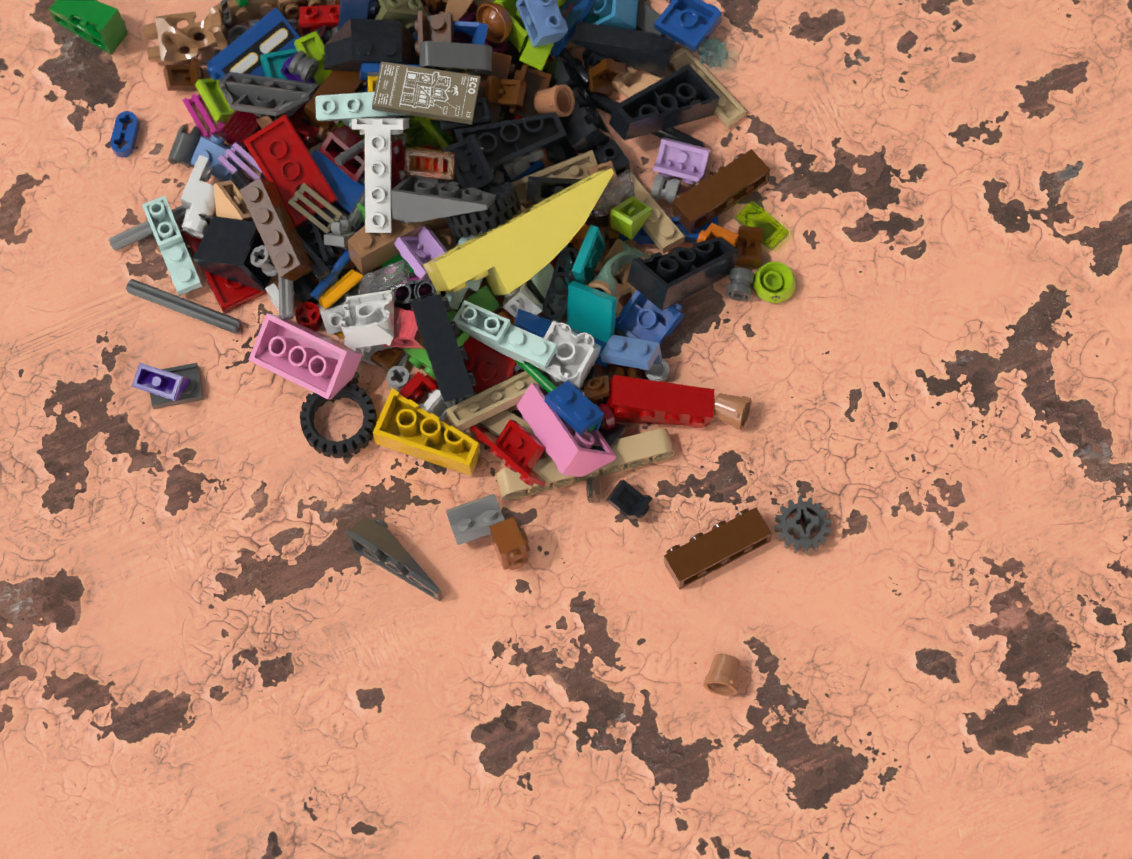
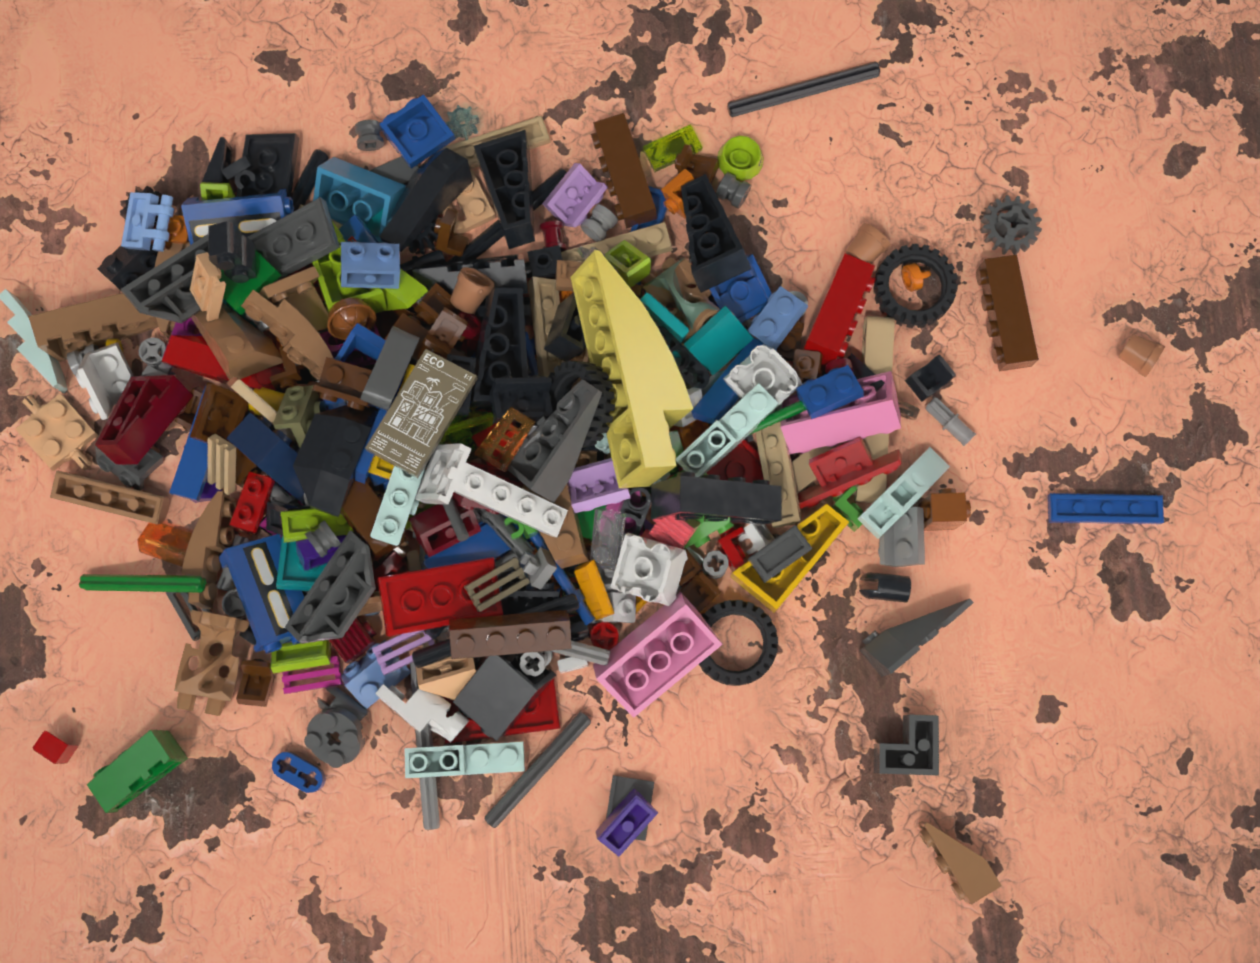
camera: 75 degrees left, 10 degrees up
none -> dark grey plate [304,708,365,768]
none -> dark red tile [458,311,481,339]
none -> dark red bush [539,221,567,252]
none -> reddish brown bracket [680,572,721,613]
none -> black axle [727,61,880,117]
none -> dark grey tile [748,525,812,583]
none -> bright green bracket [832,486,864,532]
none -> light aqua slope [858,447,950,539]
none -> black piece [859,572,911,603]
none -> black tyre [873,244,958,328]
none -> dark grey brick [874,714,939,776]
none -> orange tile [901,263,931,292]
none -> medium nougat slope [918,821,1002,905]
none -> light grey axle [925,398,976,446]
none -> blue tile [1047,493,1164,525]

